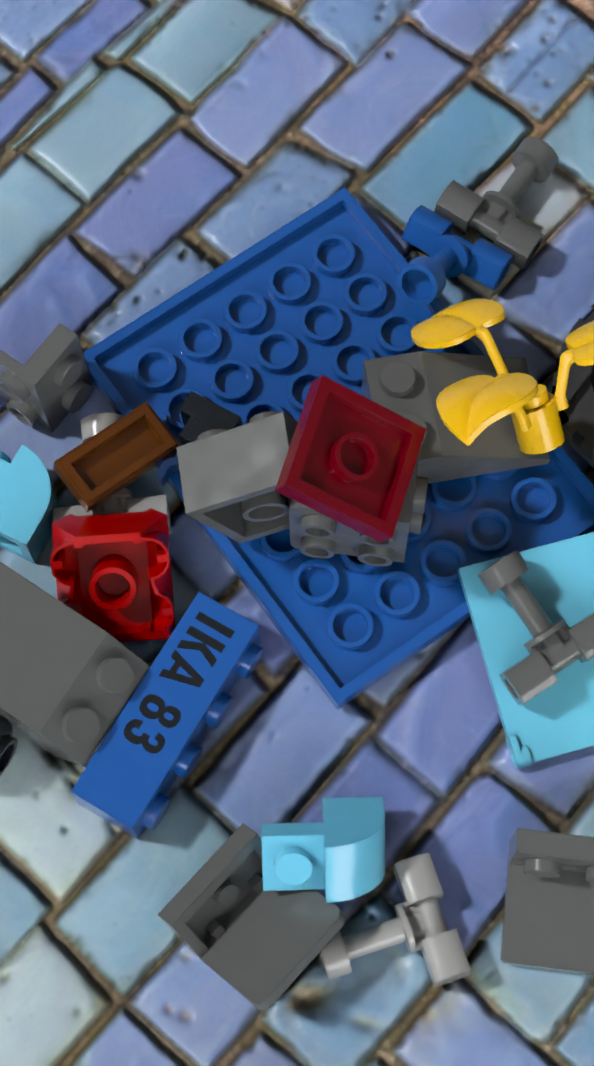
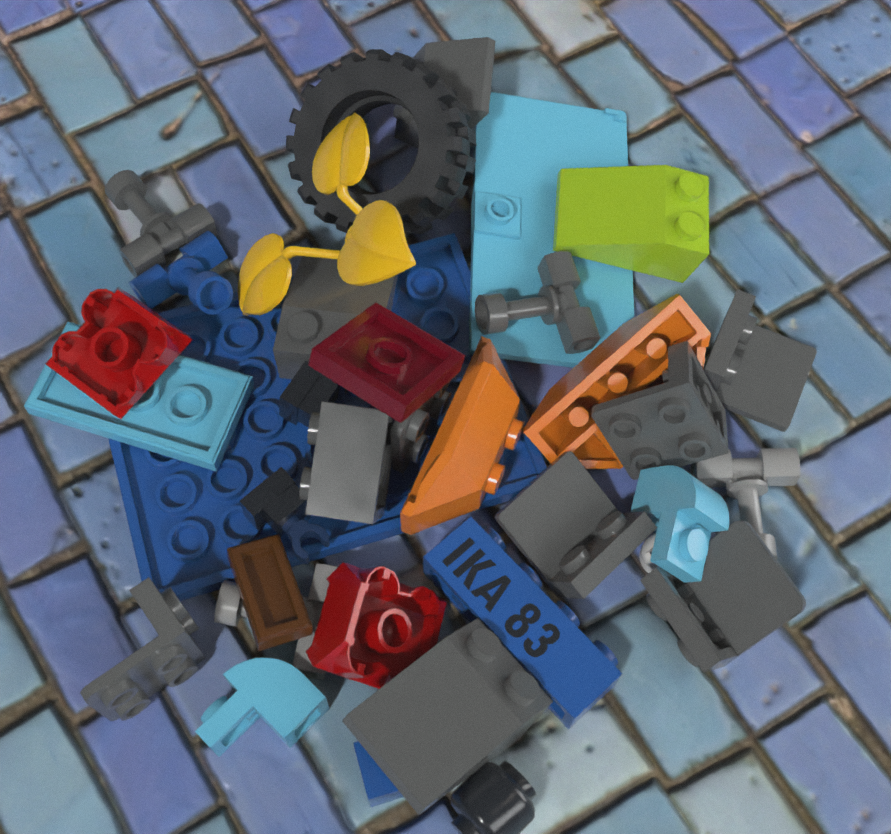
camera: 75 degrees left, 5 degrees down
none -> medium azure tile [24,322,255,472]
none -> red slope [45,287,193,419]
none -> orange wedge [400,336,524,535]
none -> dark grey bracket [495,451,657,599]
none -> orange wedge [522,294,711,469]
none -> dark grey bracket [592,341,729,480]

